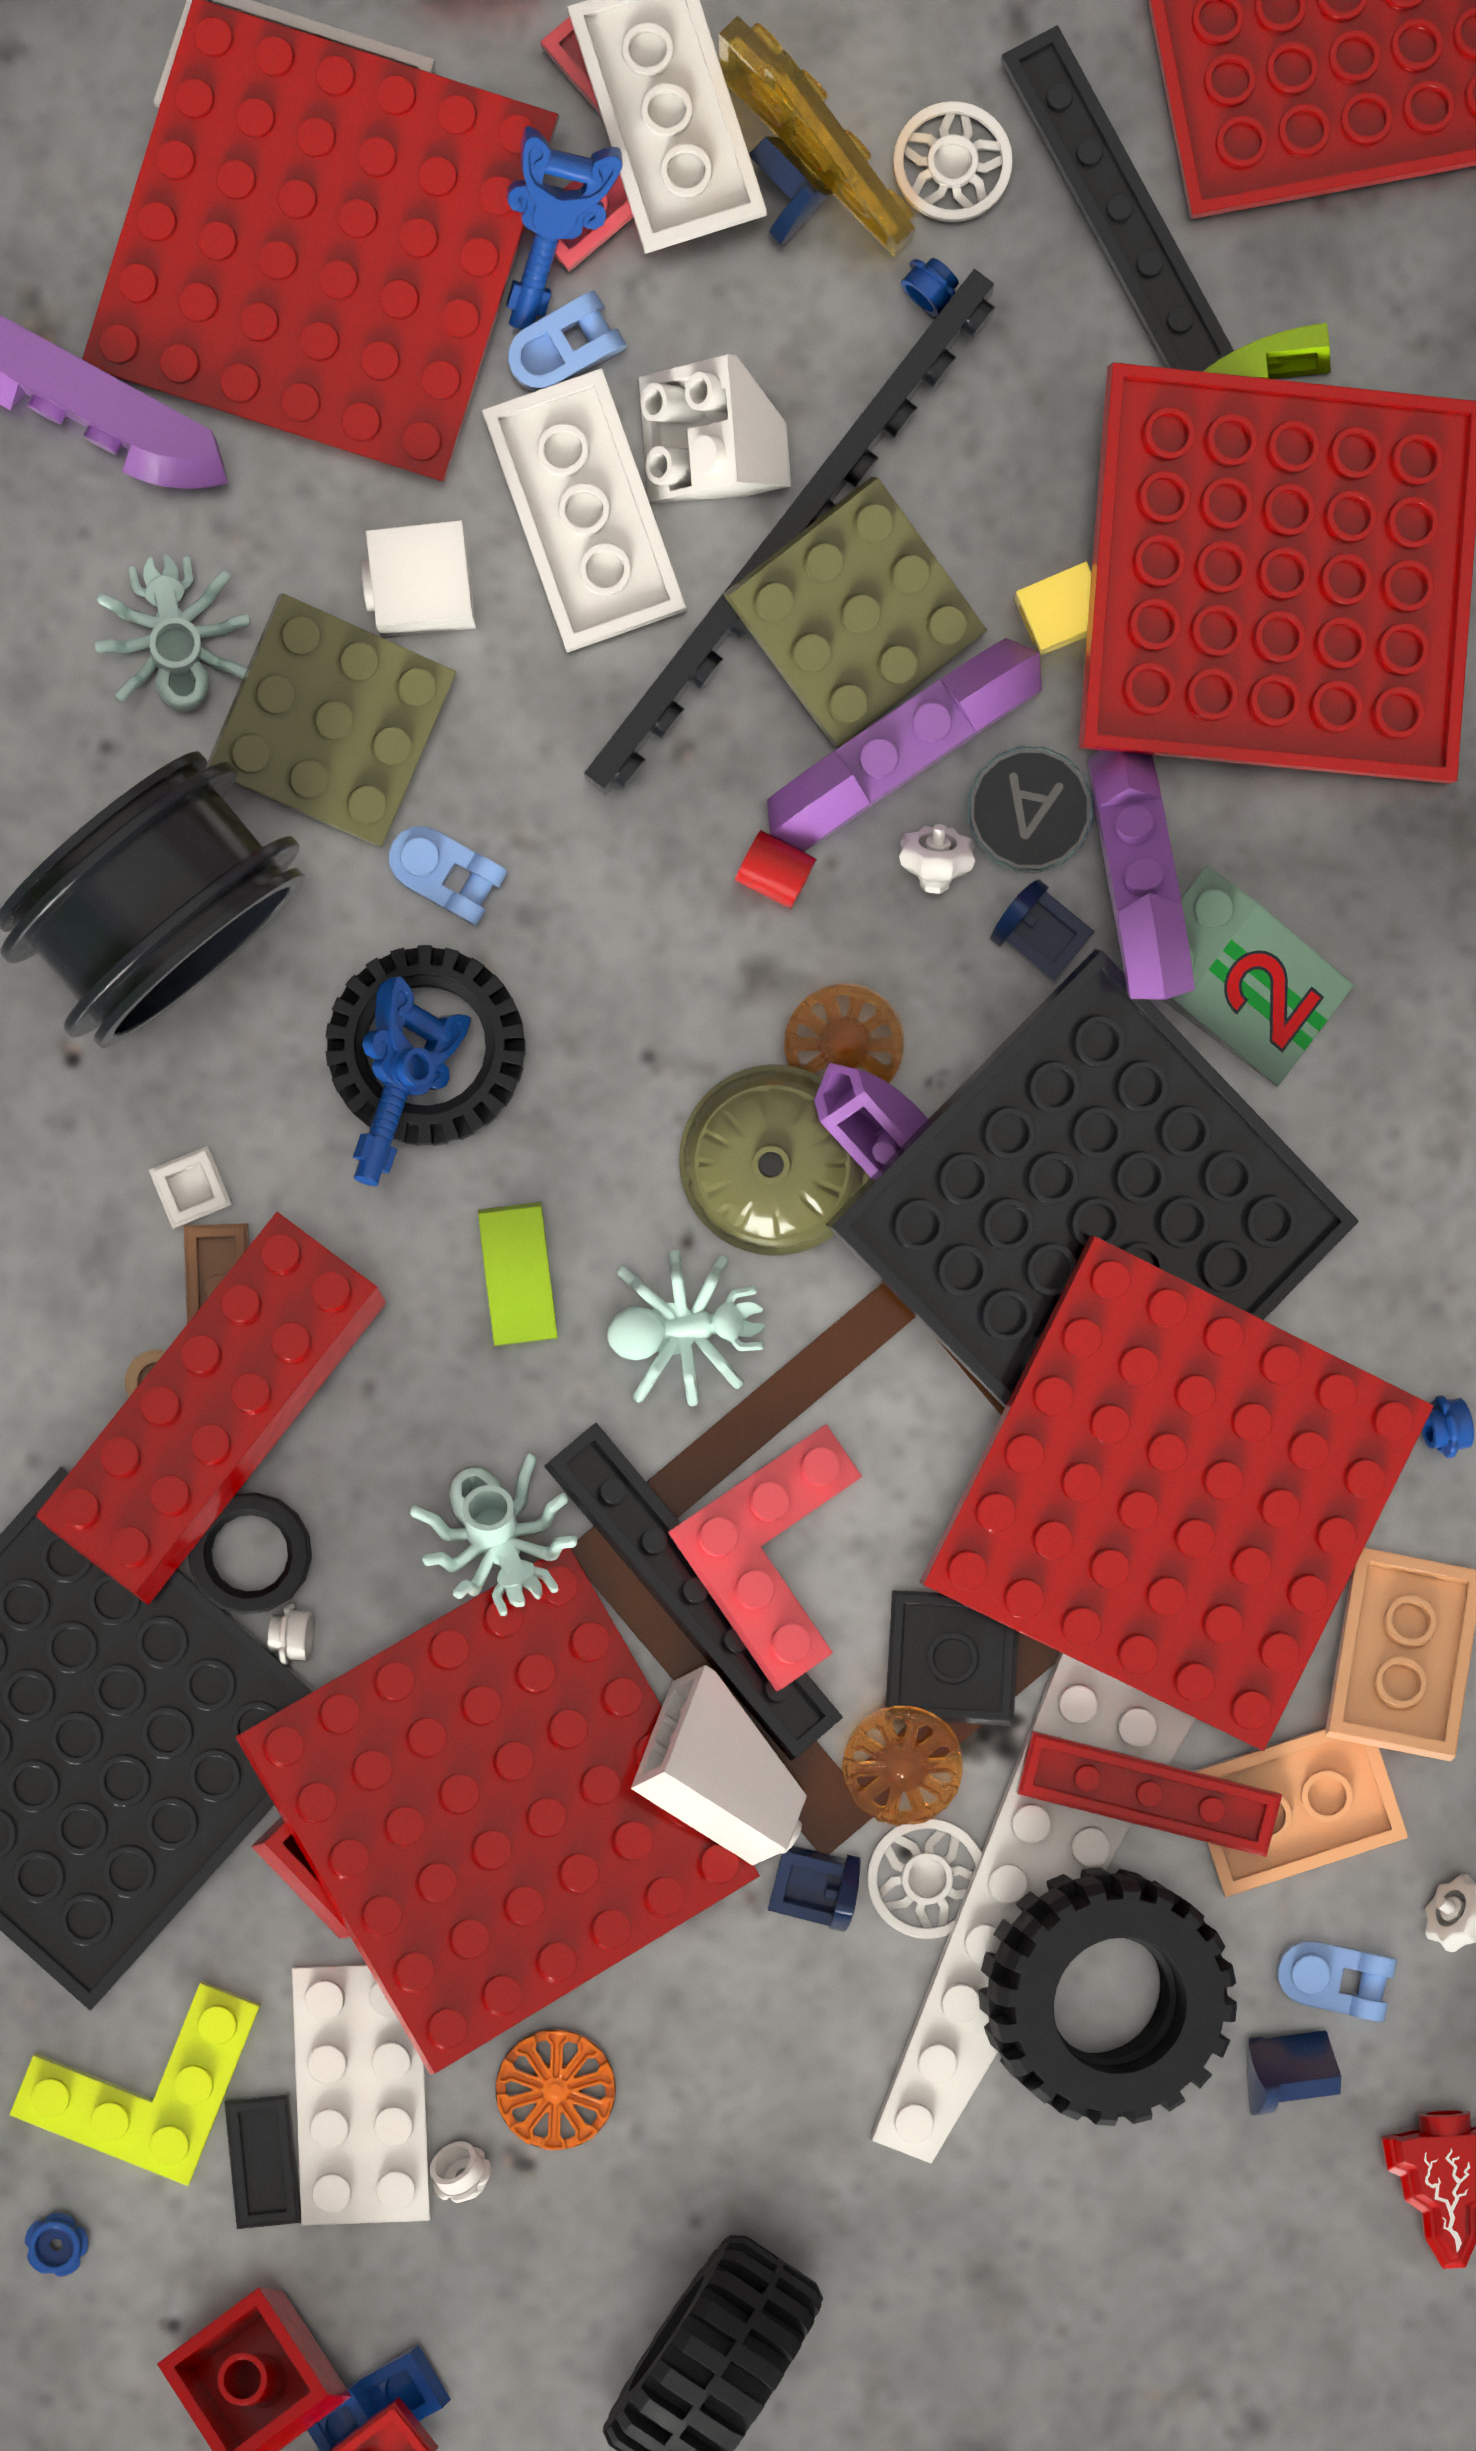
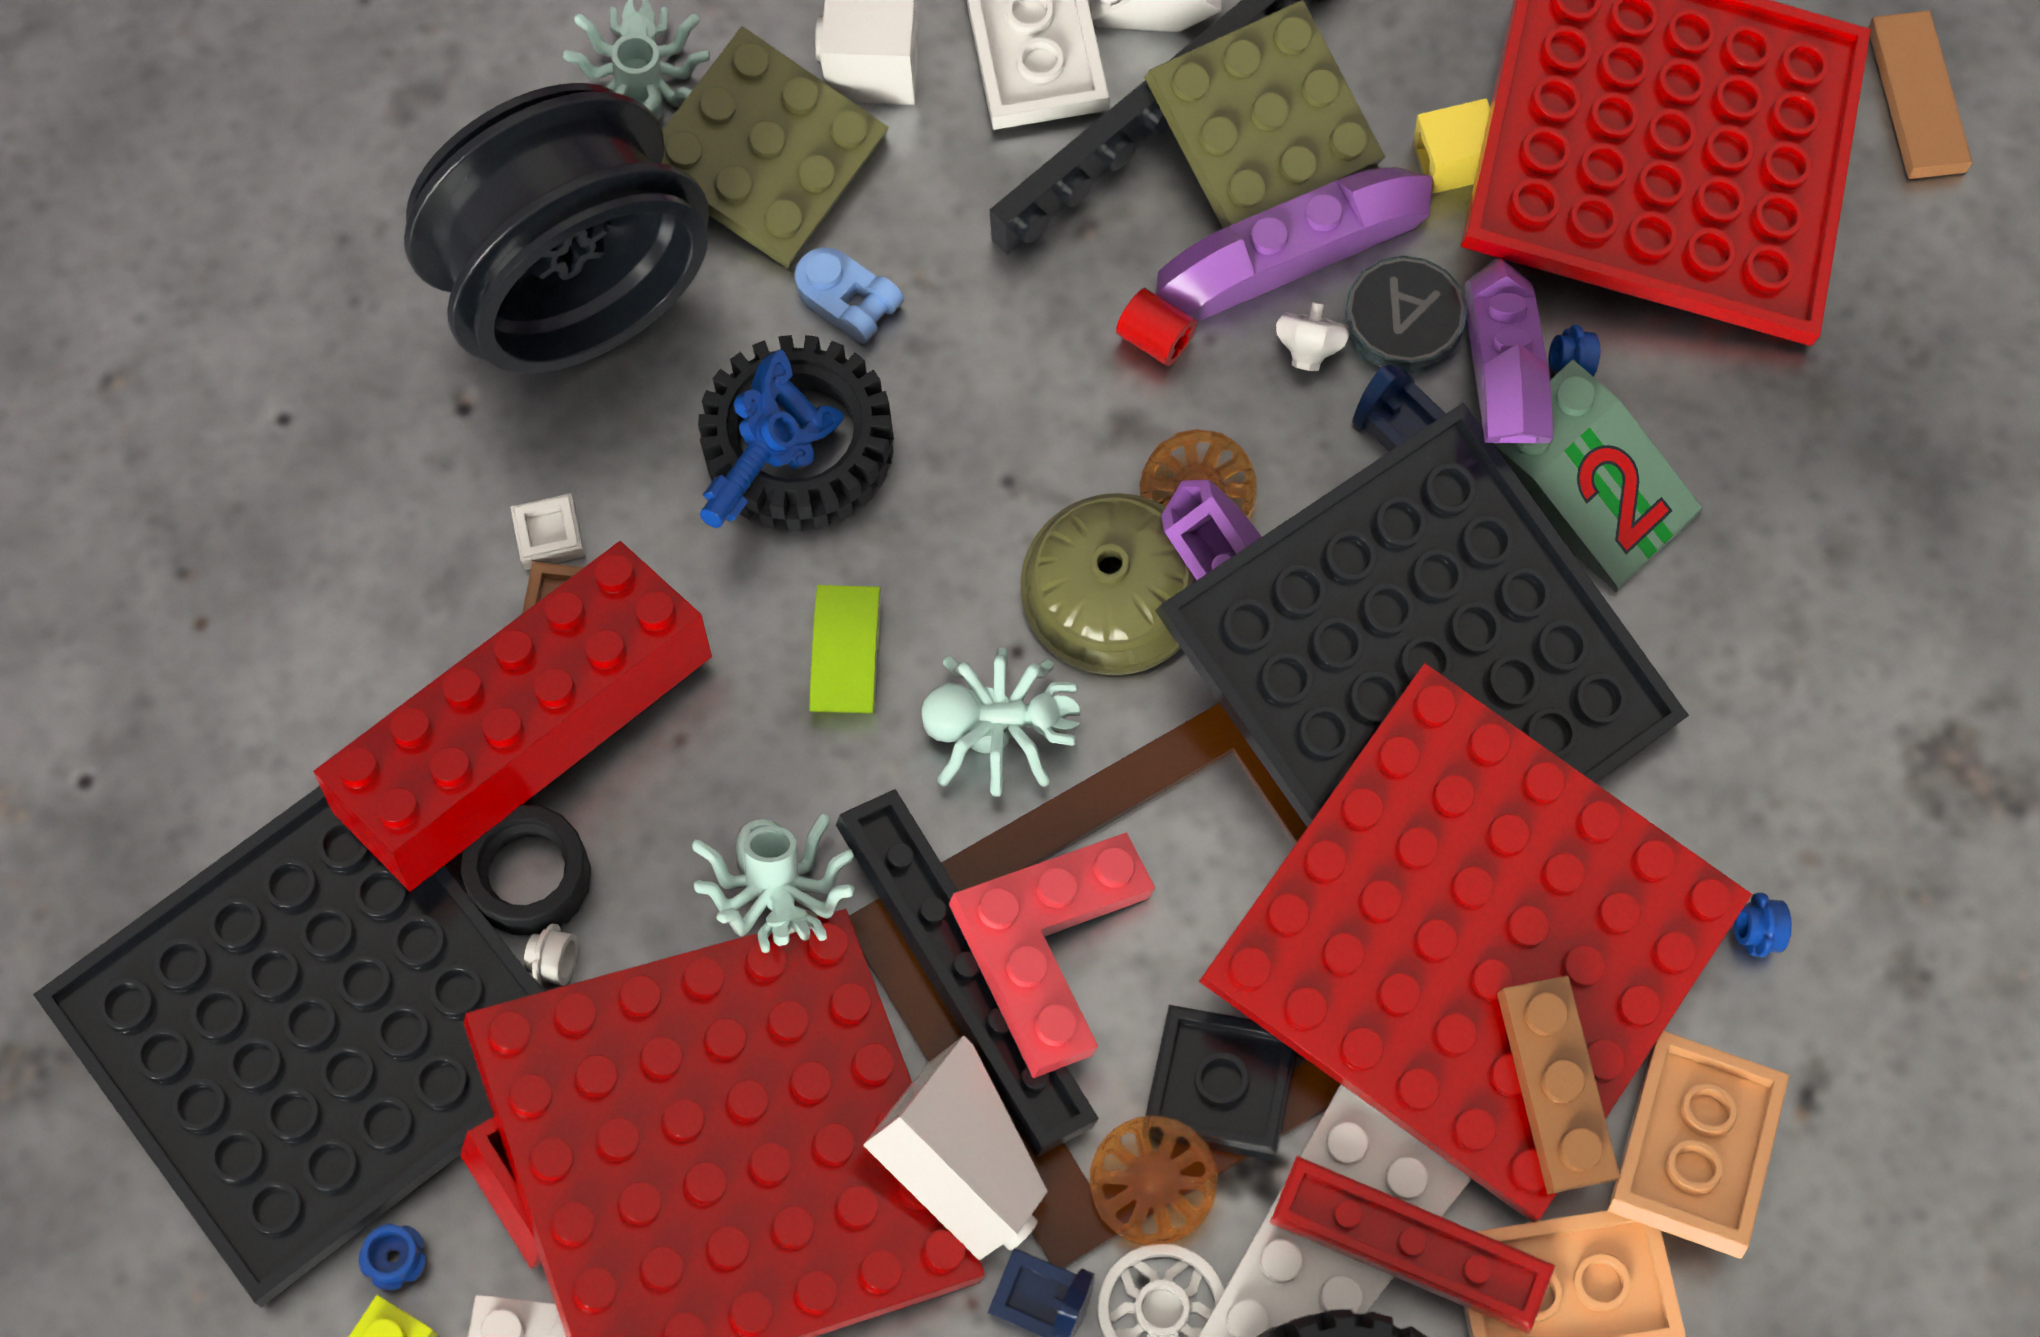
camera: 15 degrees right, 20 degrees down
none -> blue plate [359,1223,426,1291]
none -> medium nougat plate [1497,976,1620,1195]
none -> blue plate [1548,324,1601,377]

